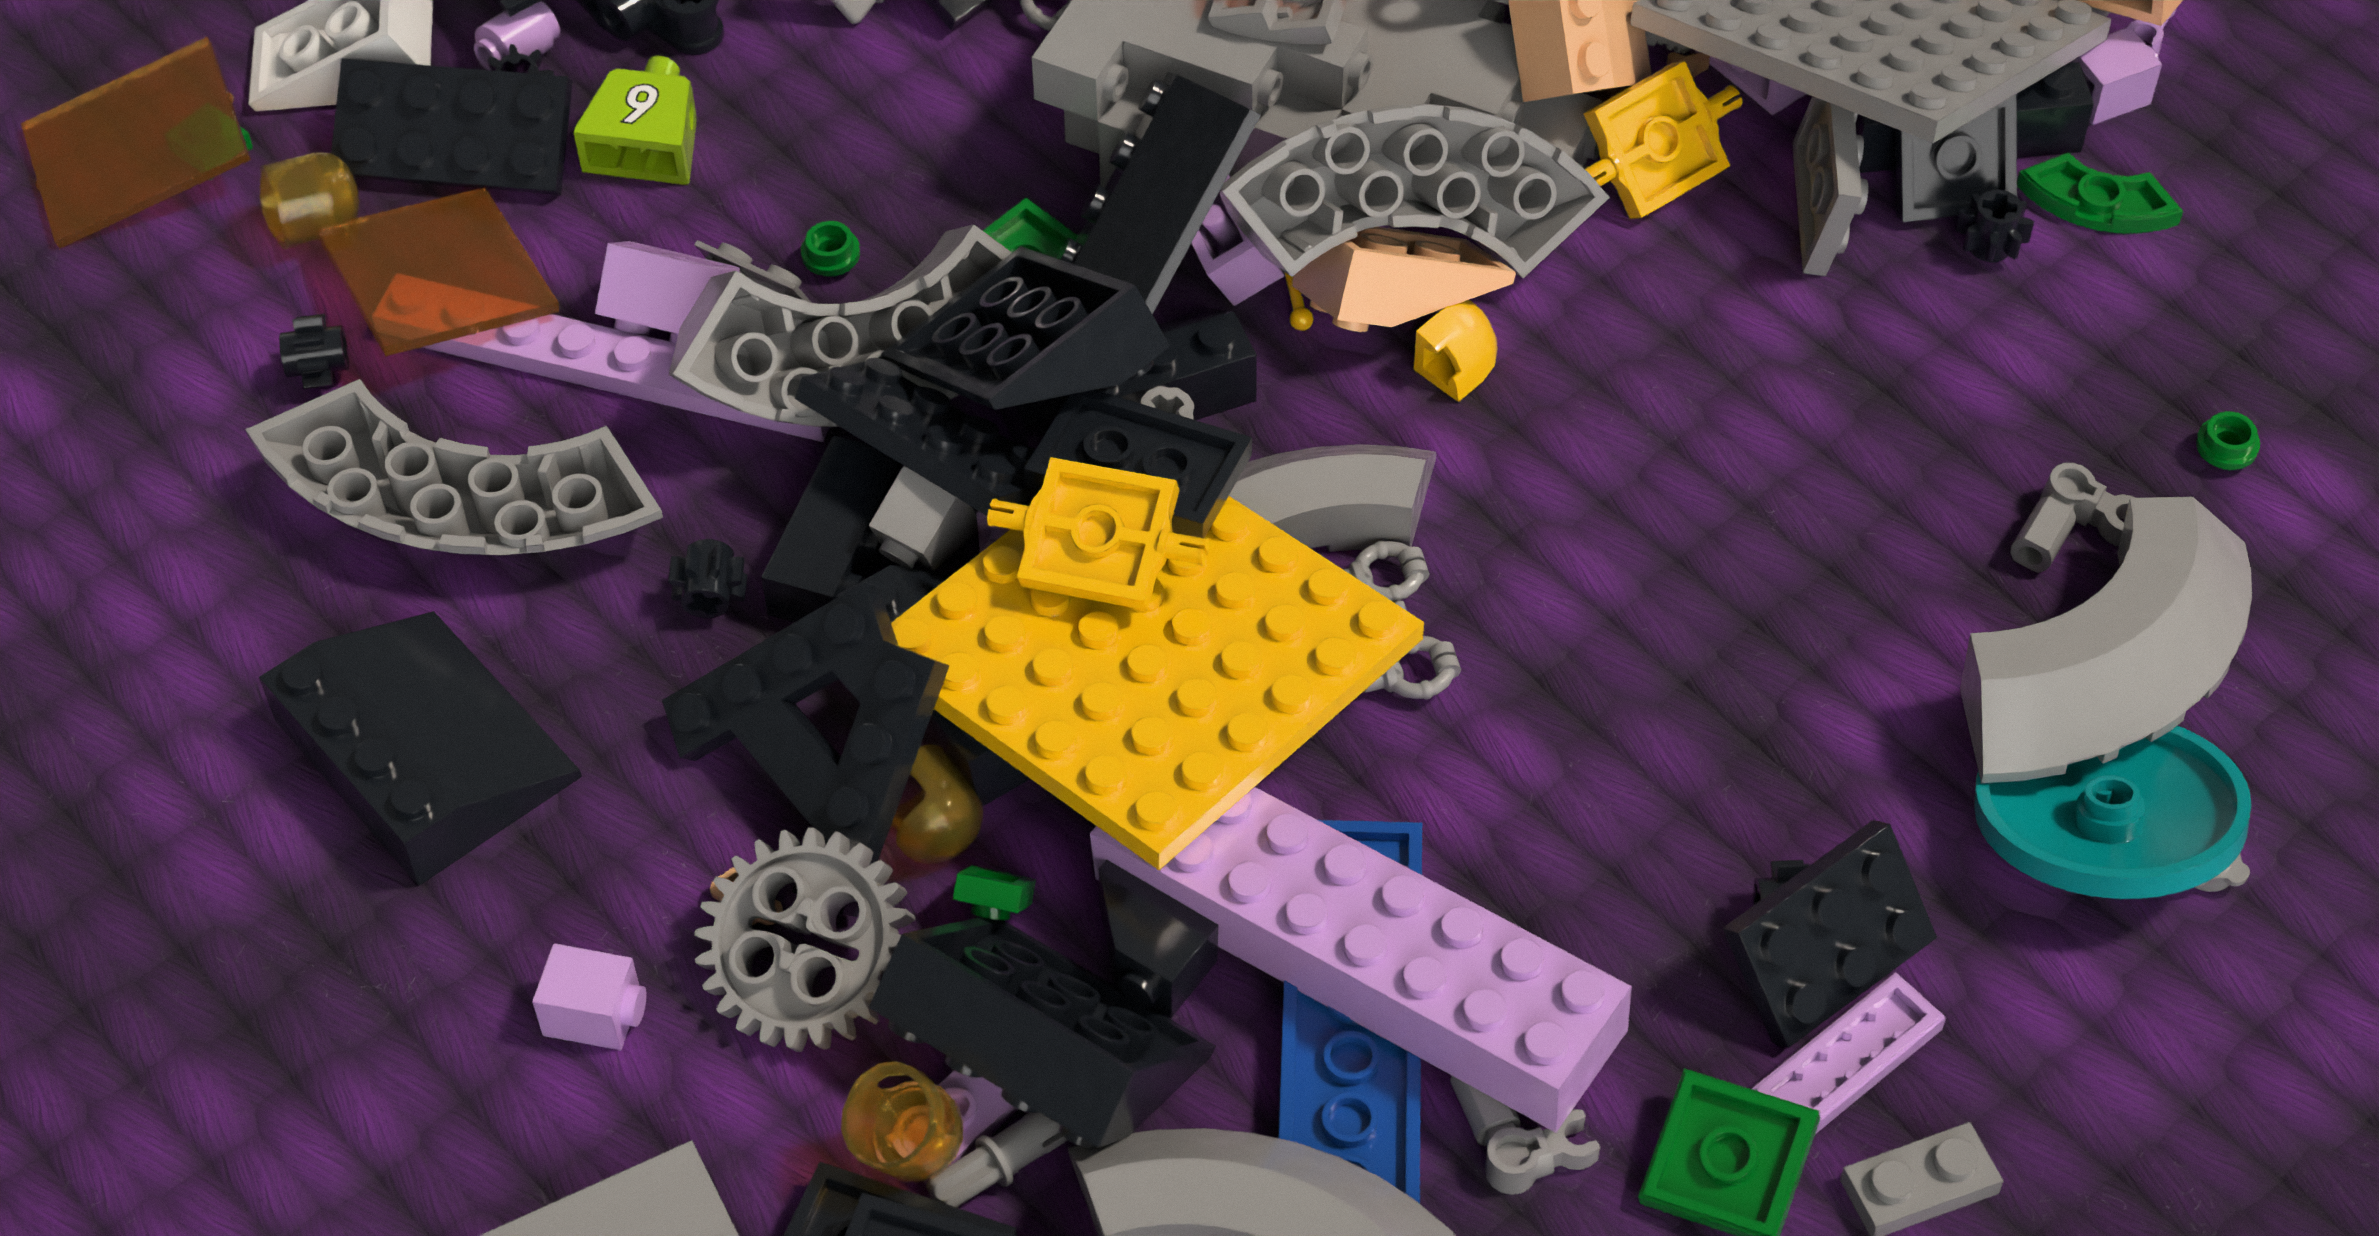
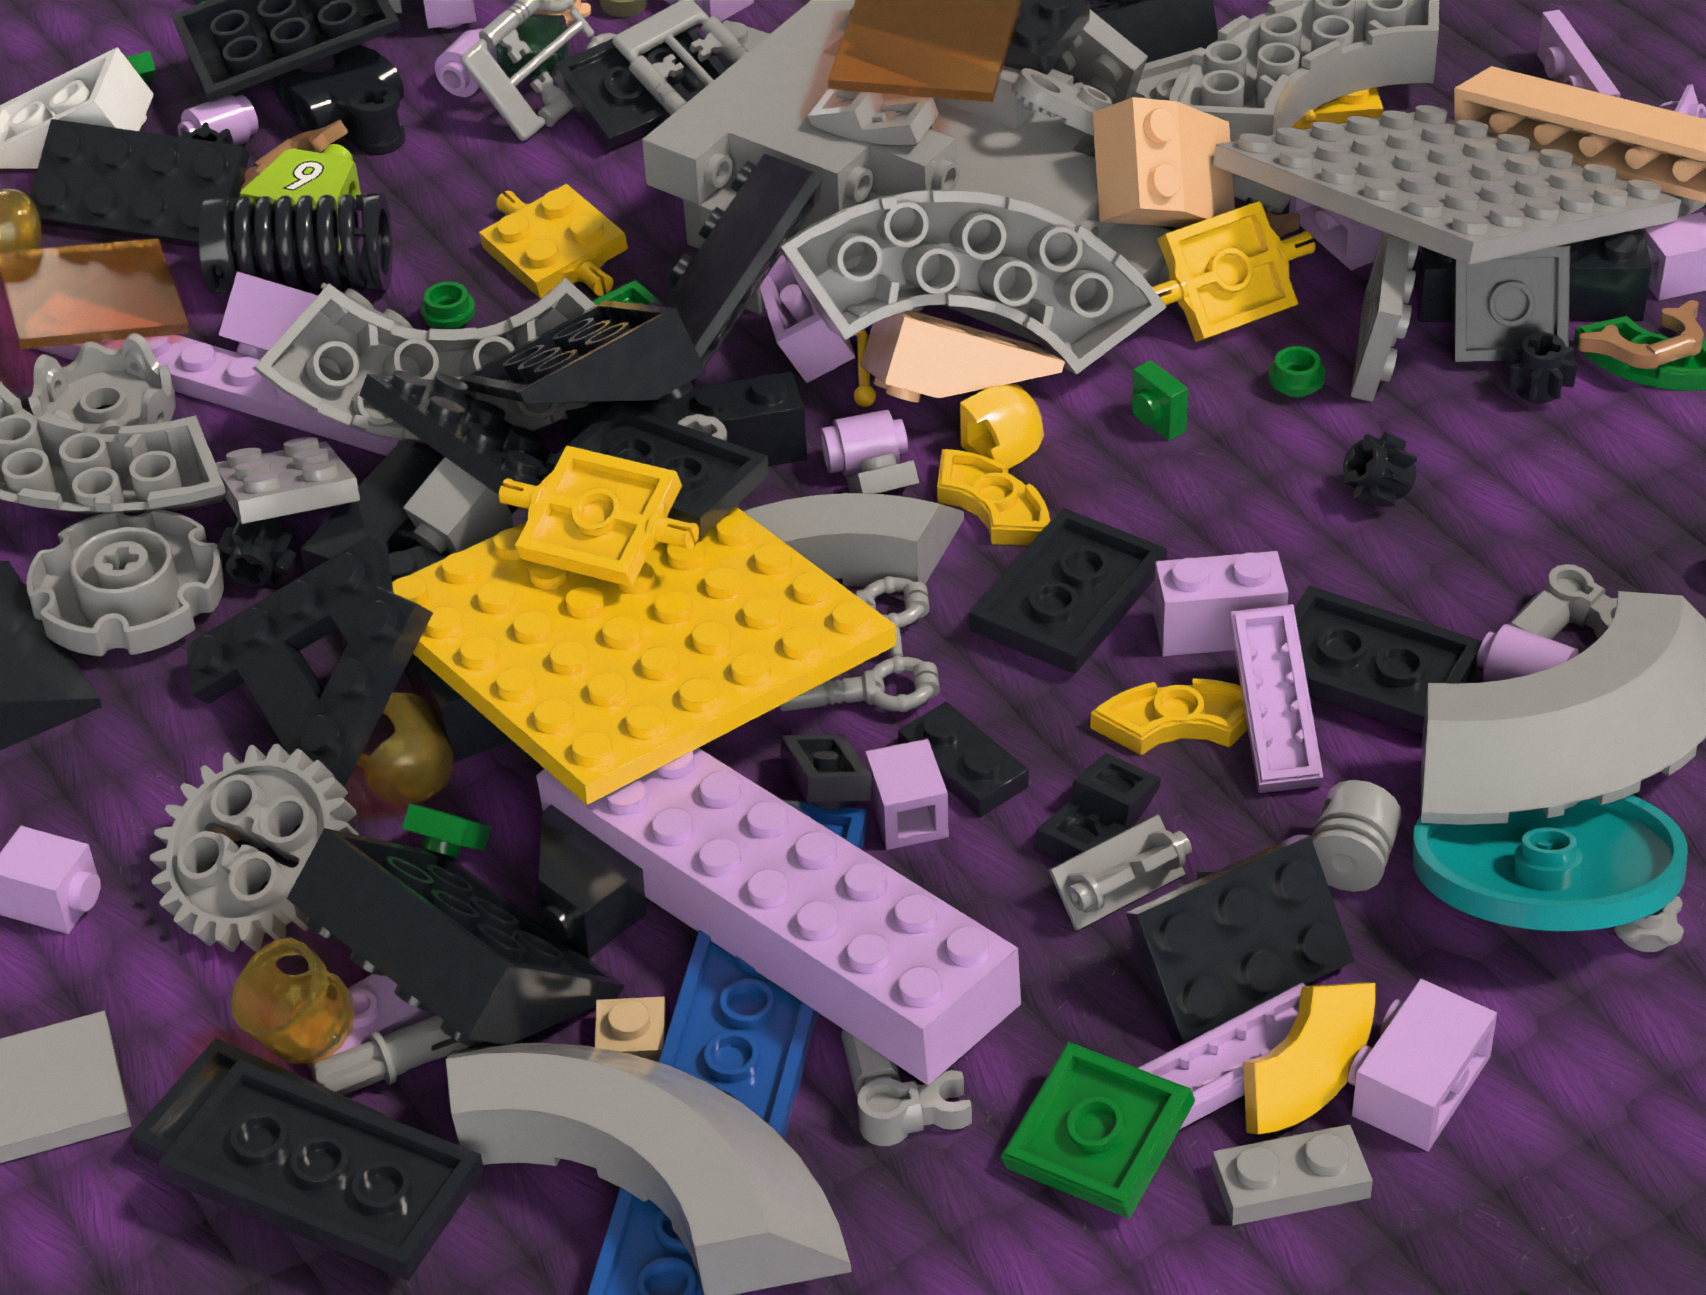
camera: 10 degrees right, 10 degrees down
none -> light grey piece [26,509,224,656]
none -> light grey plate [28,333,176,434]
none -> black piece [199,193,393,295]
none -> light grey plate [215,437,360,524]
none -> medium nougat helmet [239,120,348,197]
none -> yellow plate [479,183,628,299]
none -> tan plate [595,997,666,1062]
none -> black plate [780,734,872,809]
none -> lavender brick [820,409,908,476]
none -> light grey plate [846,453,919,494]
none -> lavender brick [865,739,949,850]
none -> black plate [898,701,1029,817]
none -> yellow tile [937,449,1050,546]
none -> black plate [969,508,1167,674]
none -> black slope [1033,753,1161,863]
none -> light grey hinge [1049,814,1192,930]
none -> yellow tile [1090,678,1248,755]
none -> green plate [1131,360,1188,441]
none -> lavender brick [1154,551,1288,657]
none -> lavender plate [1230,604,1324,793]
none -> yellow tile [1243,982,1375,1134]
none -> green plate [1268,346,1325,398]
none -> black plate [1294,586,1483,735]
none -> light grey piece [1311,780,1402,892]
none -> black gear [1343,432,1417,508]
none -> lavender brick [1348,979,1497,1151]
none -> lavender brick [1476,624,1579,682]
none -> medium nougat helmet [1578,300,1704,369]

